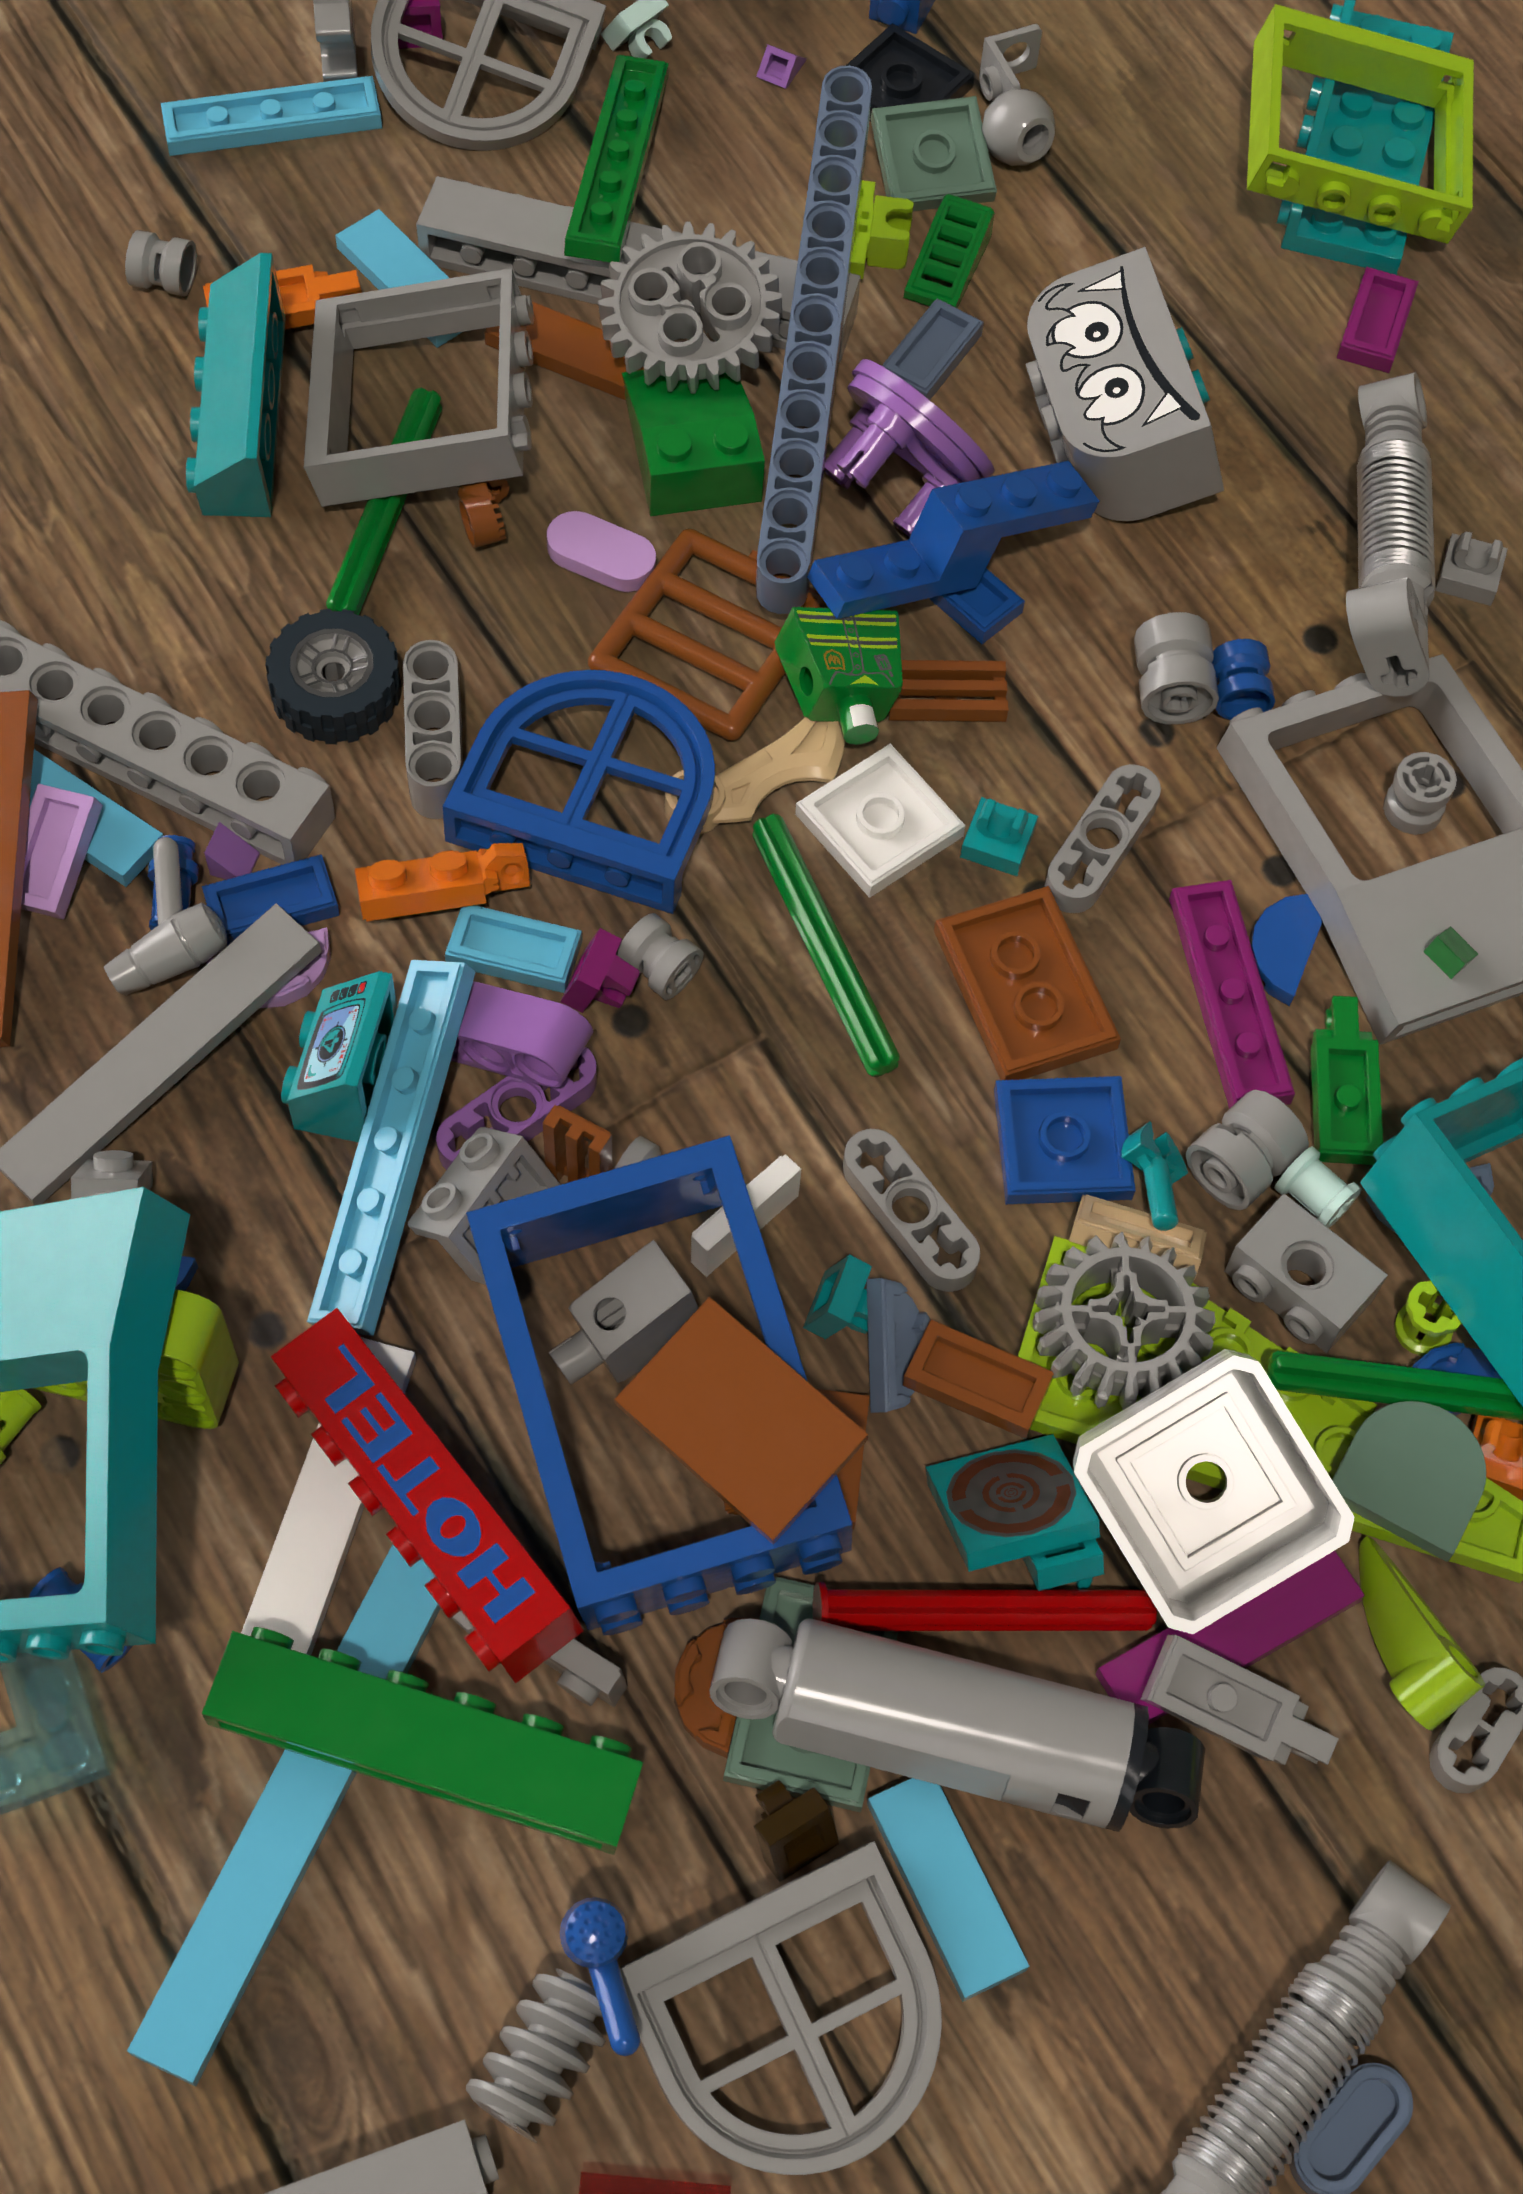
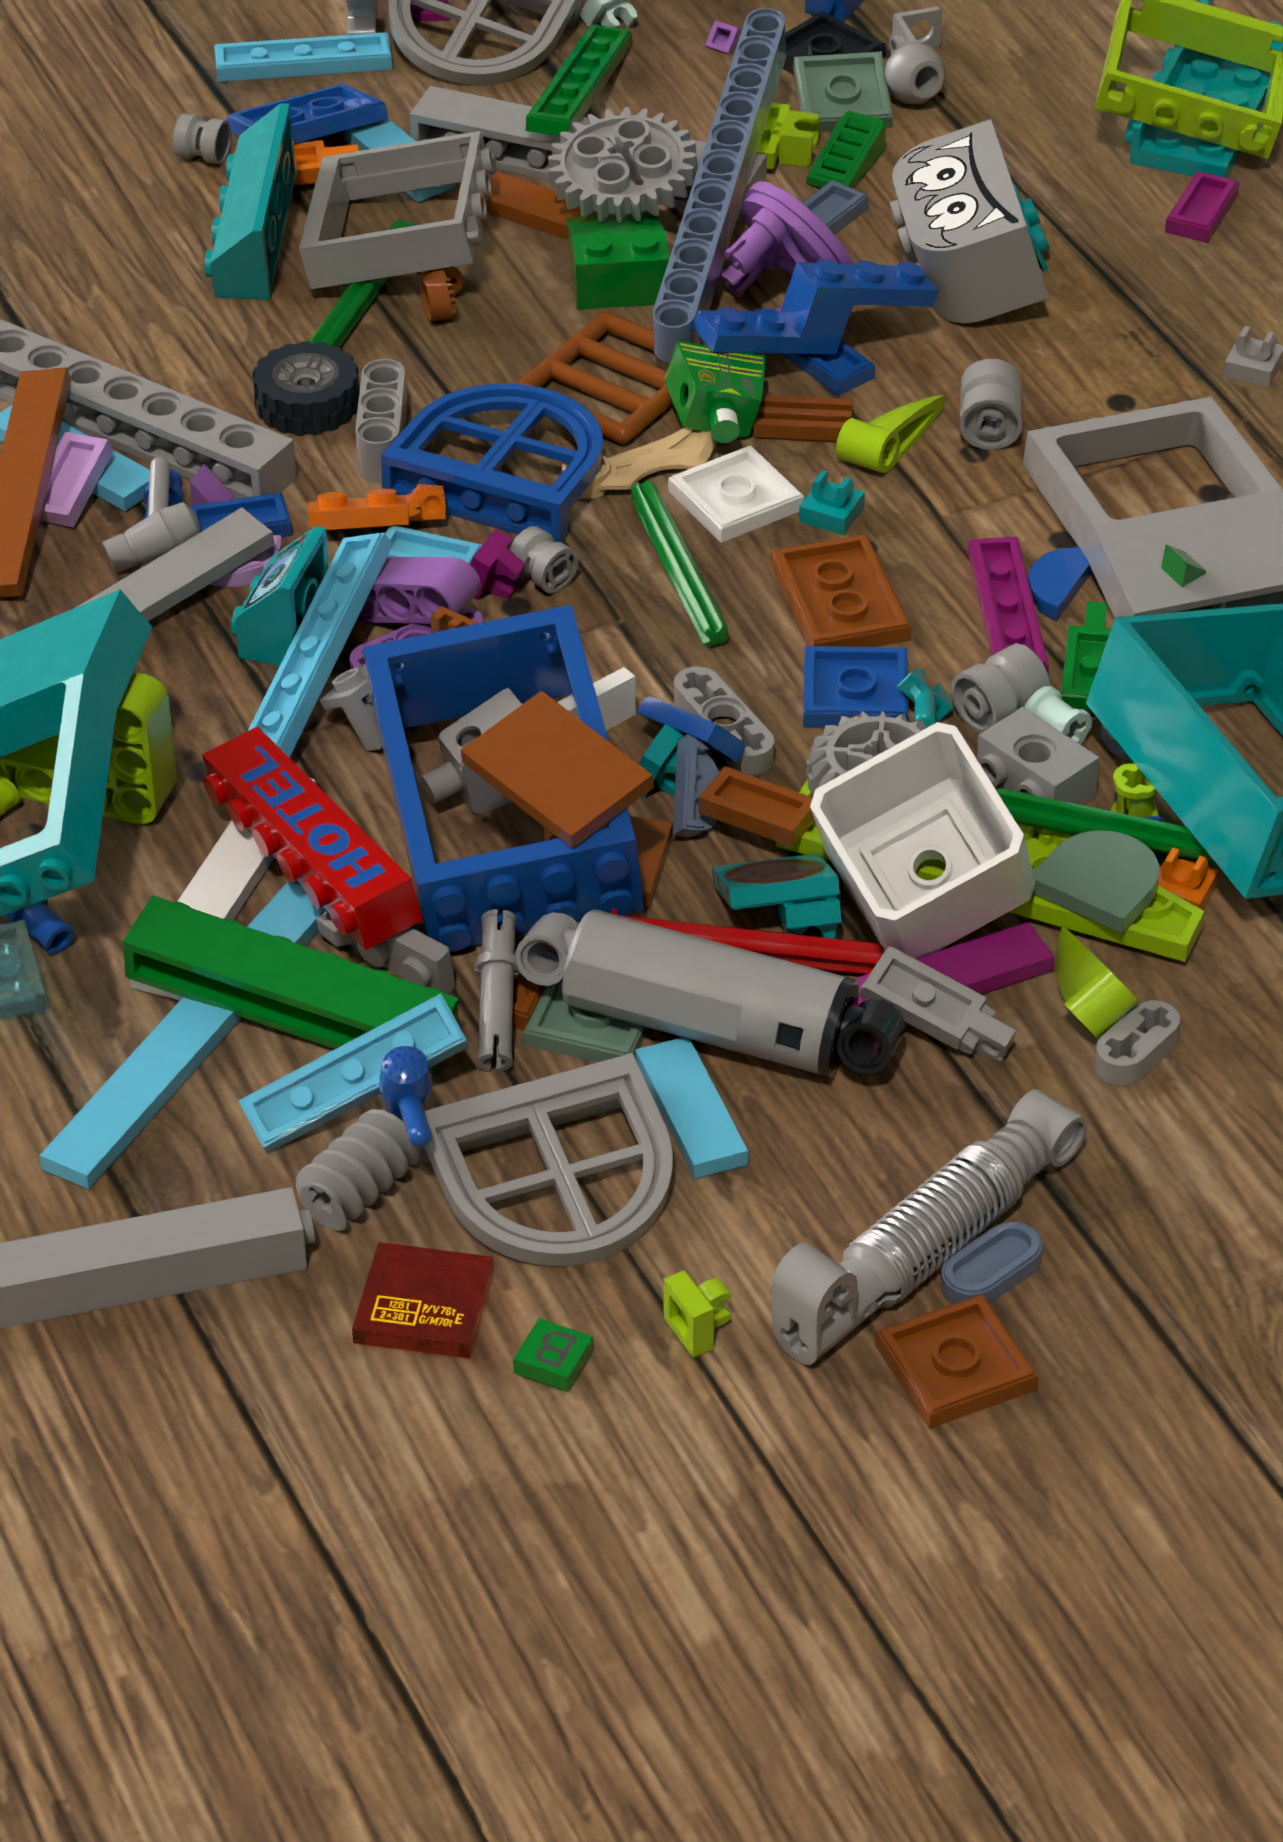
camera: 10 degrees right, 20 degrees down
lavender tile [547,511,656,592] -> none
dark brown tile [754,1780,839,1882] -> none
light grey beam [1045,764,1161,913] -> none
blue wheel [1212,639,1275,720] -> none
light grey piece [1346,372,1436,697] -> none
light grey wheel [1383,752,1457,835] -> none
none -> blue tile [227,83,388,144]
none -> medium azure tile [238,994,469,1154]
none -> light grey pin [475,909,519,1072]
none -> blue tile [637,696,746,762]
none -> lime piece [836,395,945,473]

